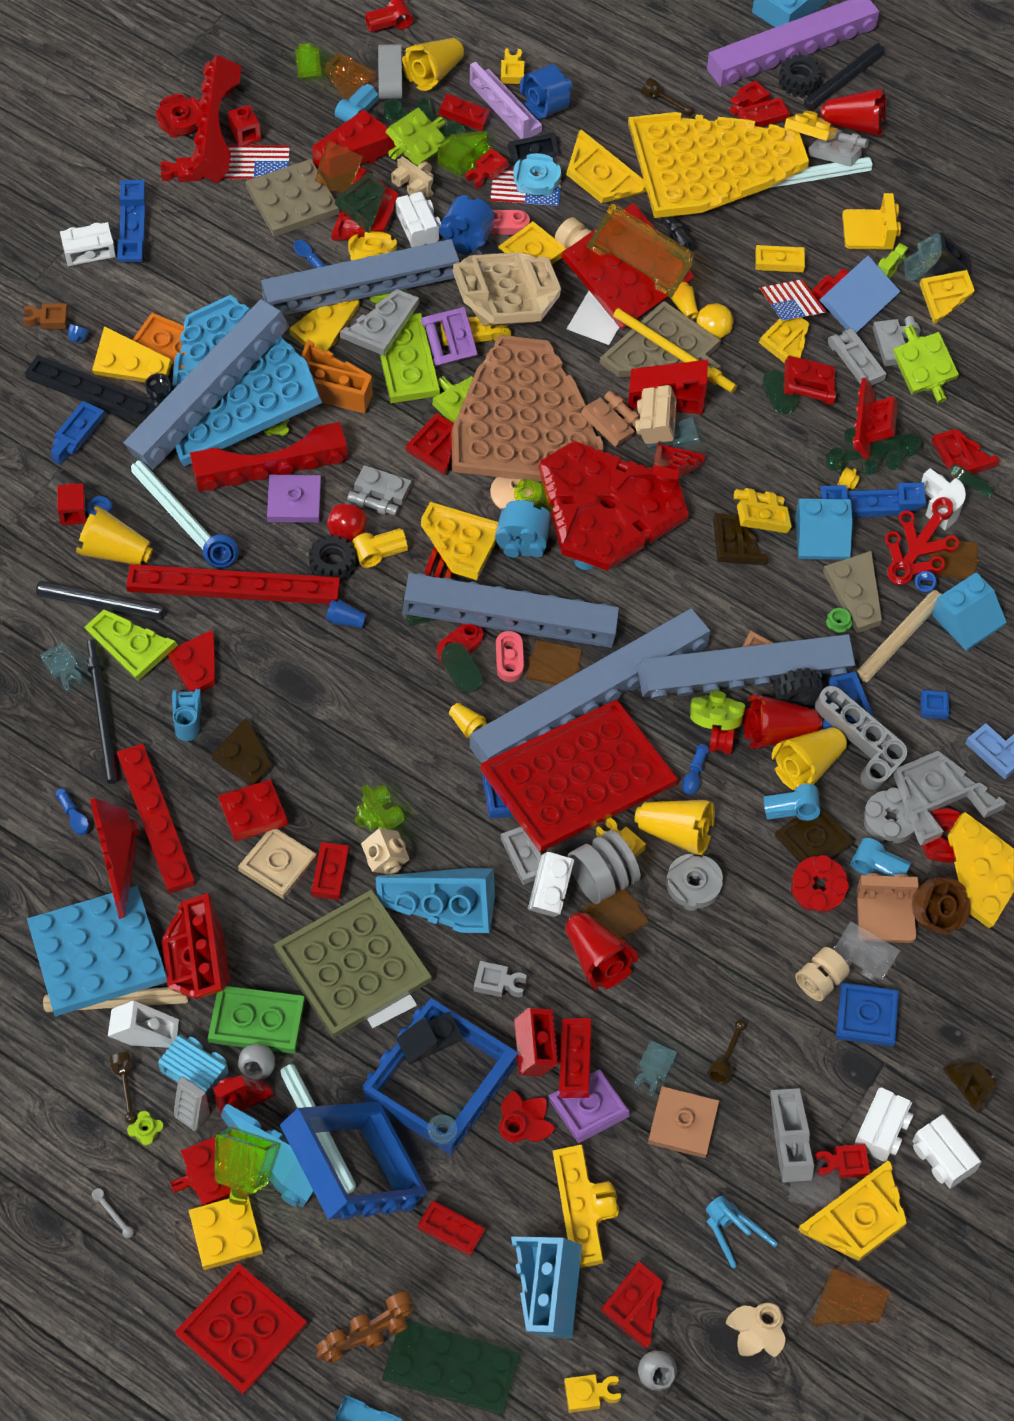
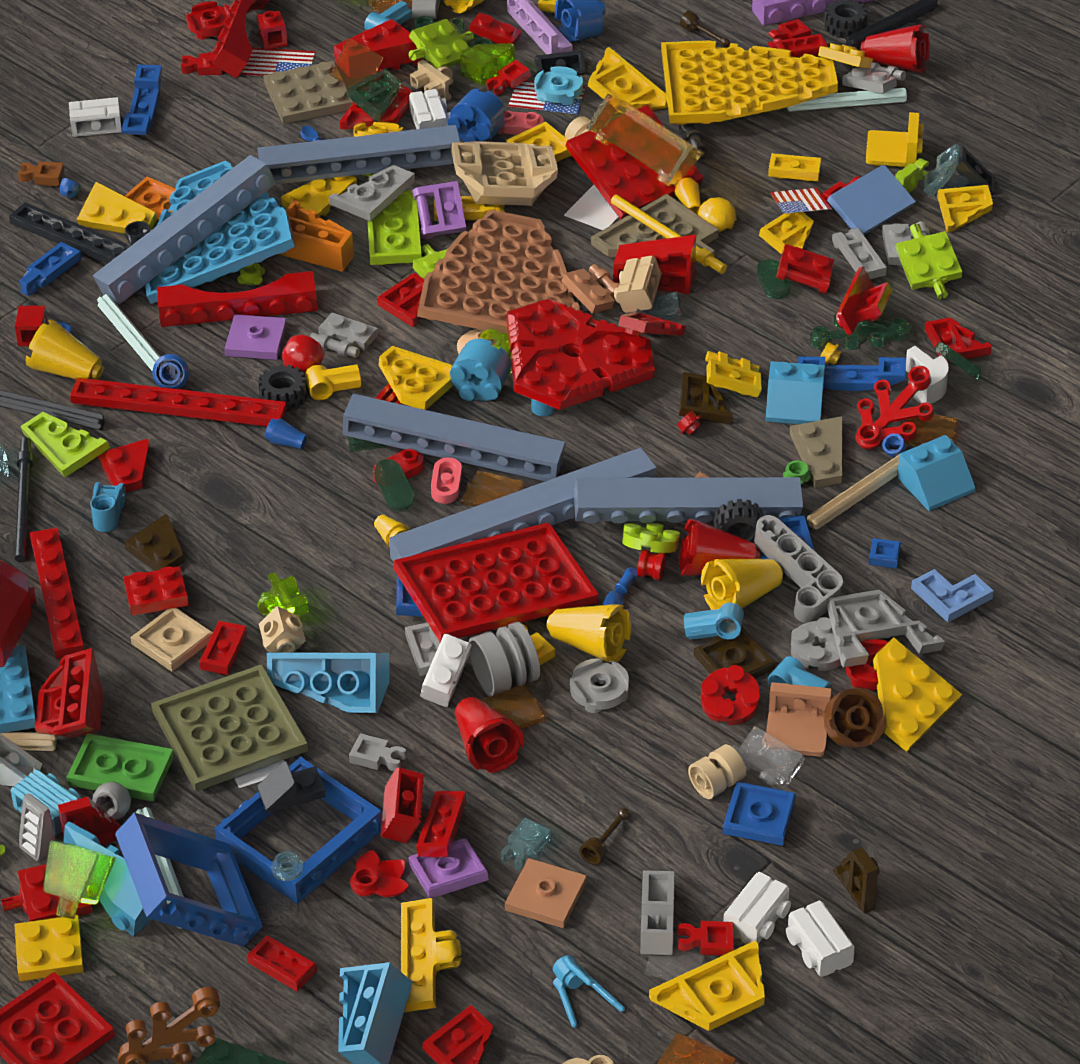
camera: 10 degrees right, 15 degrees down
none -> red plate [676,411,701,436]

